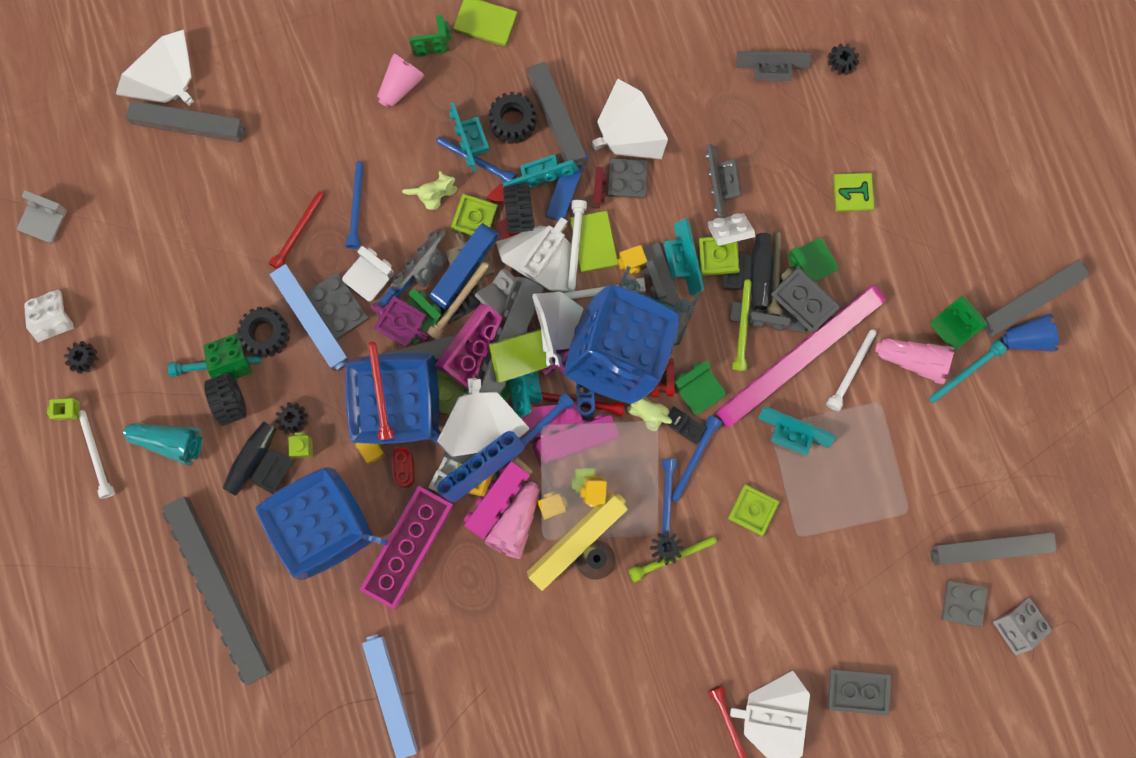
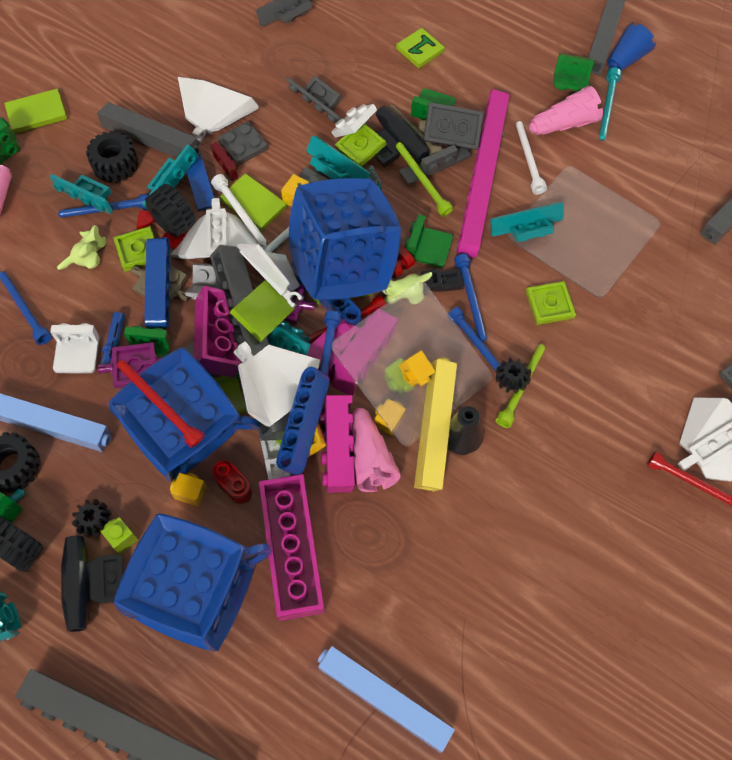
camera: 40 degrees left, 15 degrees down
dark grey plate [305,272,369,340] -> none
dark grey bracket [391,229,448,289] -> none
tan piece [427,262,489,340] -> none
black slope [439,288,483,324] -> none

